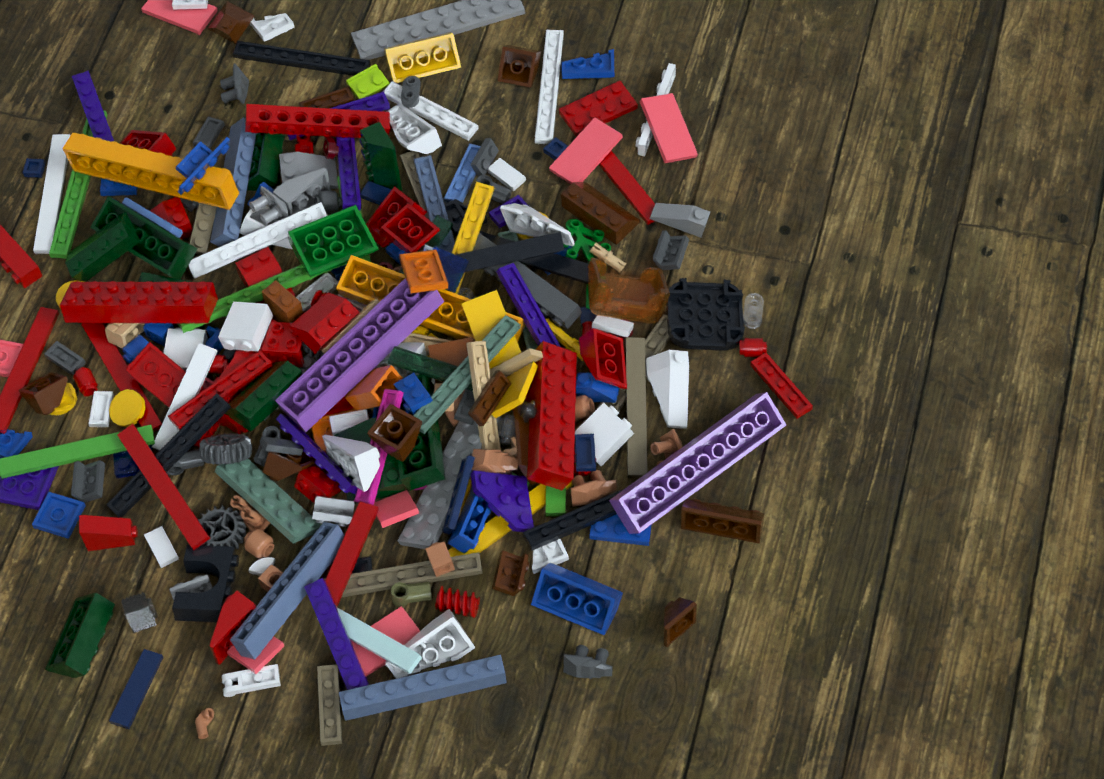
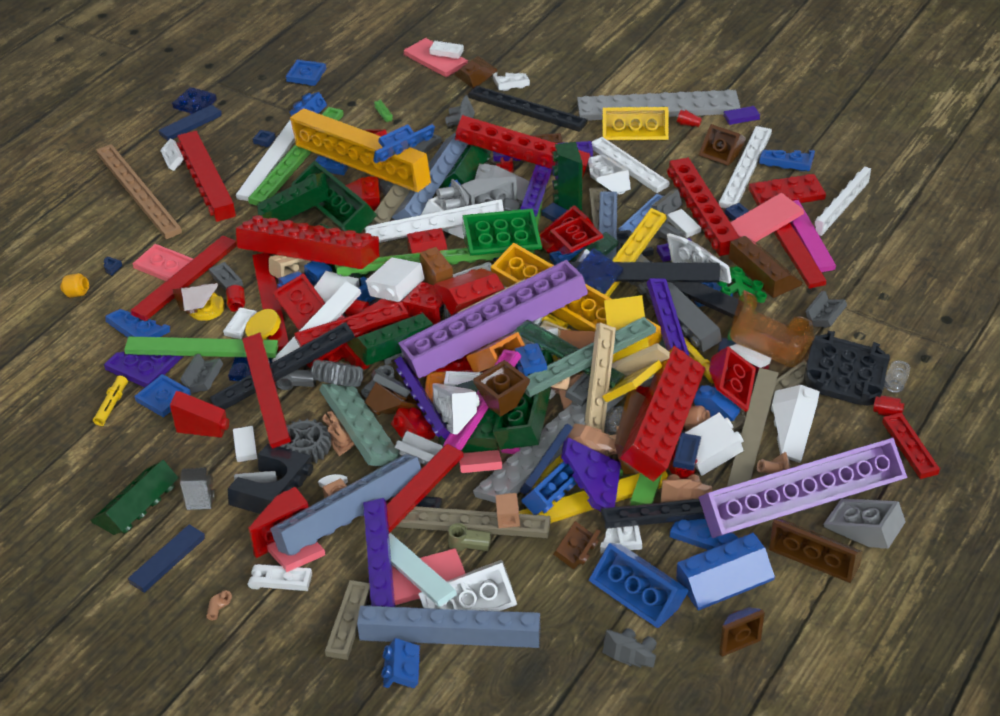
camera: 15 degrees right, 15 degrees down
dark purple plate [72,71,114,142] -> none
medium blue tile [122,197,183,237] -> none
nougat head [244,529,274,559] -> none
dark red plate [323,137,339,160] -> none
lime plate [346,64,390,99] -> none
orange tile [399,250,448,293] -> none
dark grey plate [401,76,421,108] -> none
red piece [435,586,480,618] -> none
reddish brown tile [468,370,512,426] -> none
clear smoke plate [520,400,537,423] -> none
tan pin [590,243,626,273] -> none
coral tile [640,93,698,163] -> none
light grey slope [650,203,710,238] -> none
none -> yellow pin [93,376,128,426]
none -> blue plate [286,60,326,86]
none -> blue bracket [289,92,327,116]
none -> bright green axle [374,100,393,122]
none -> blue bracket [381,638,420,688]
none -> red brick [667,157,740,256]
none -> slope [676,533,775,611]
none -> red cone [677,109,702,127]
none -> dark purple tile [723,106,760,125]
none -> dark pink tile [790,200,836,272]
none -> light grey slope [824,499,906,549]

